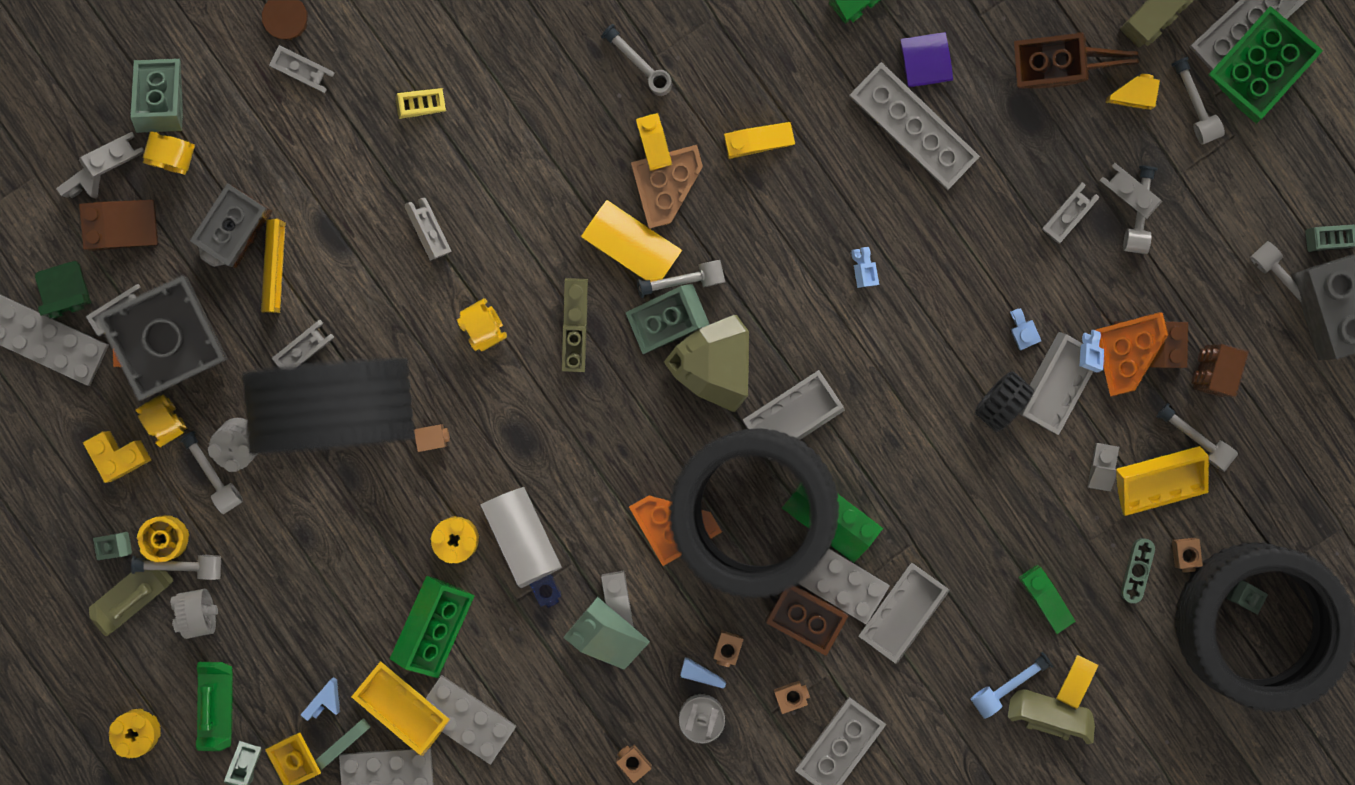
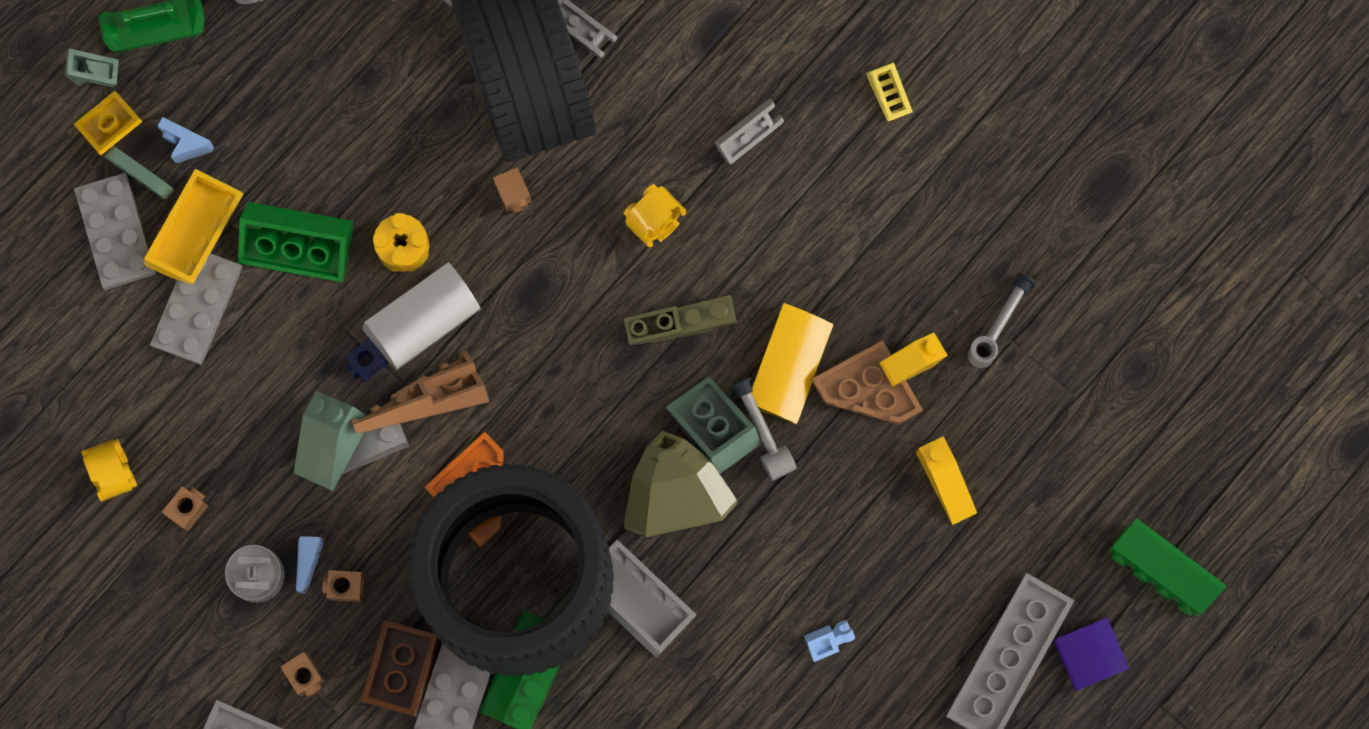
camera: 75 degrees right, 10 degrees down
none -> medium nougat wedge [351,351,489,434]

